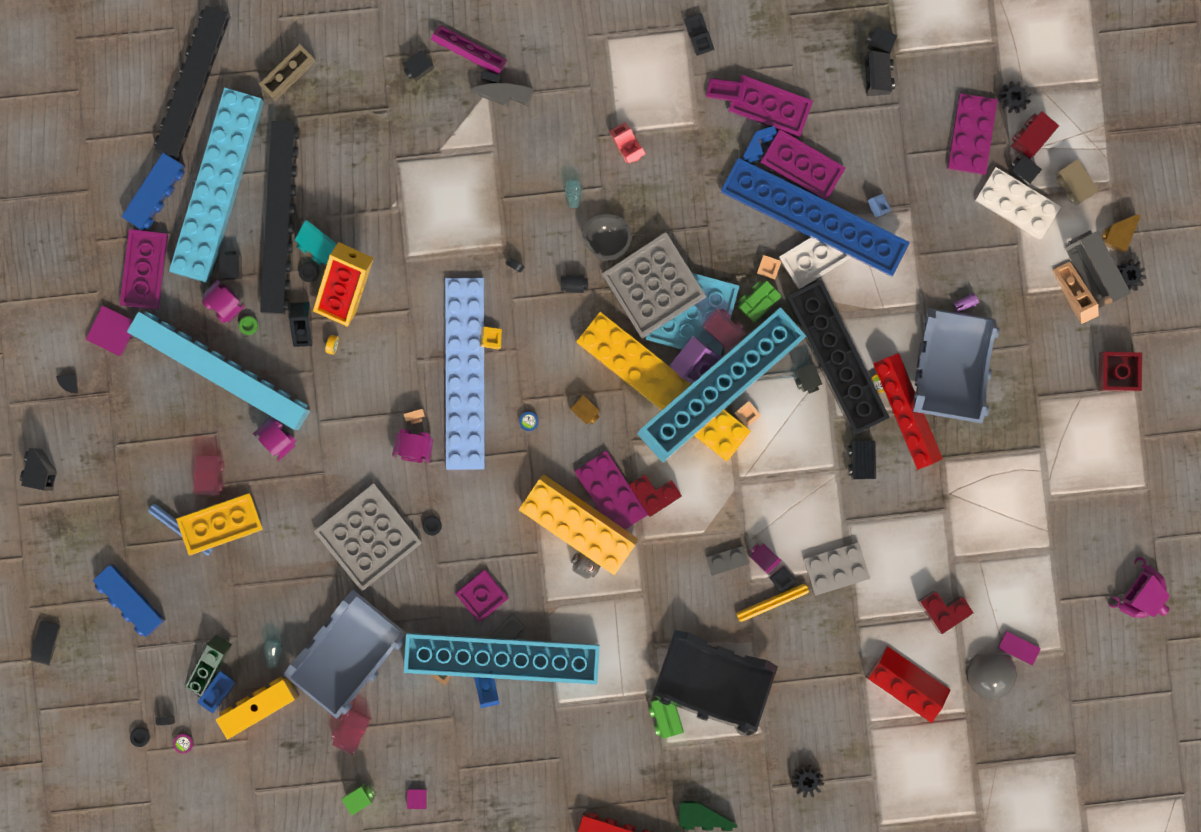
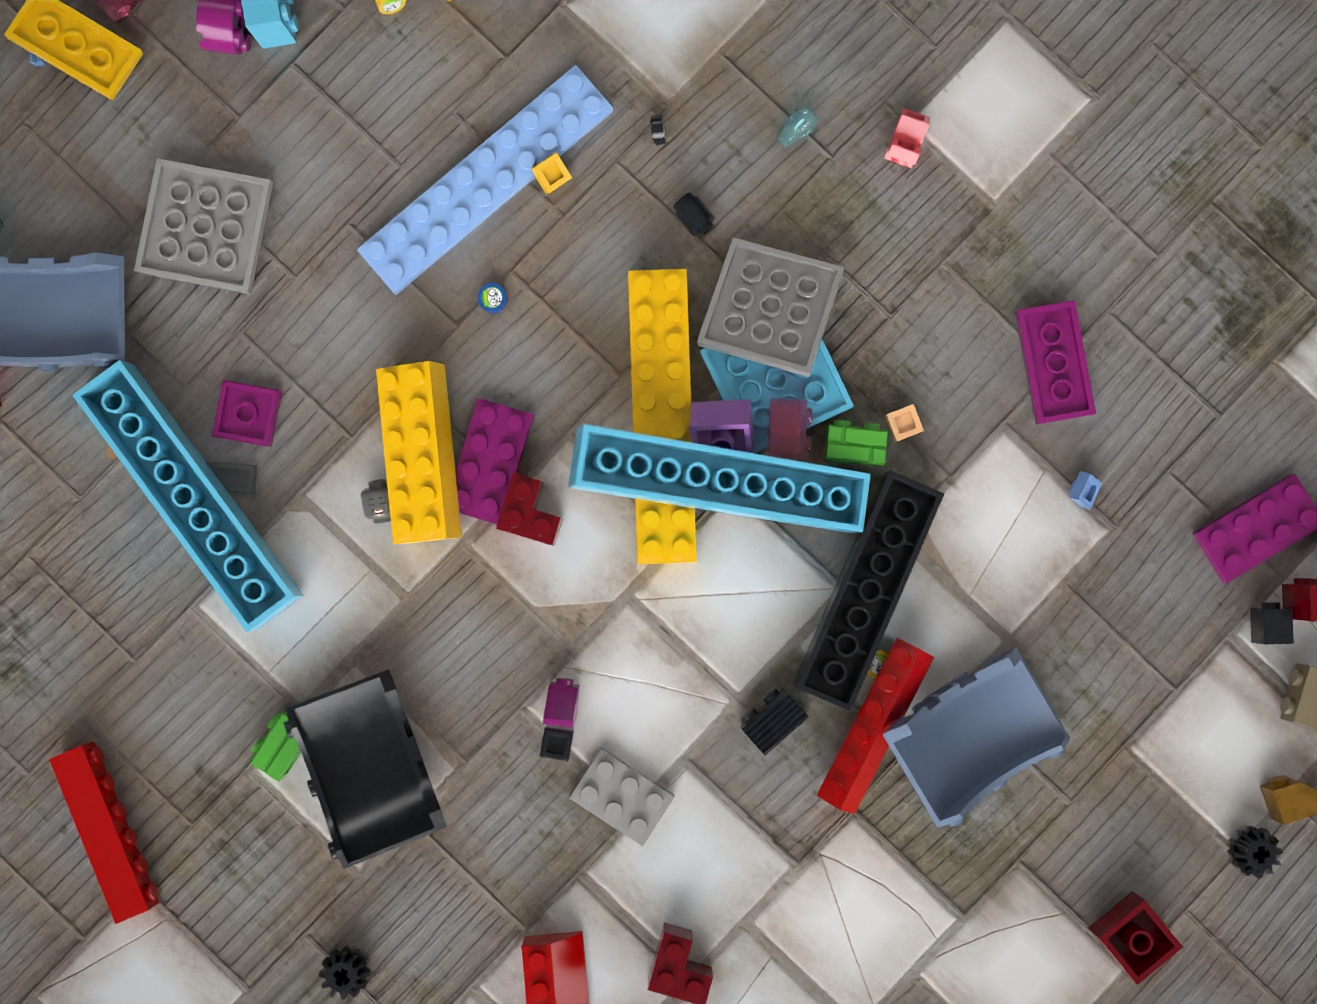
camera: 55 degrees right, 0 degrees up
magenta brick [392,429,434,463] -> none
light nougat plate [404,409,426,424] -> none
black tile [422,516,442,536] -> none
blue plate [474,671,500,708] -> none
pearl gold brick [570,395,600,425] -> none
dark grey cylinder [582,214,632,261] -> none
dark green slope [679,801,737,831] -> none
black slope [683,13,715,56] -> none
magenta tile [706,78,747,103] -> none
dark grey plate [706,546,749,576] -> none
blue plate [721,158,910,277] -> none
magenta plate [728,75,813,137] -> none
light nougat plate [734,401,761,427] -> none
yellow axle [736,584,809,622] -> none
blue slope [742,126,777,163] -> none
white plate [779,238,852,290] -> none
pearl dark grey brick [794,363,822,394] -> none
black slope [865,51,895,96] -> none
black brick [866,27,897,54] -> none
medium lavender pin [953,293,979,313] -> none
white plate [975,167,1061,240] -> none
light nougat slope [1053,262,1099,324] -> none
dark grey window [1065,230,1131,308] -> none

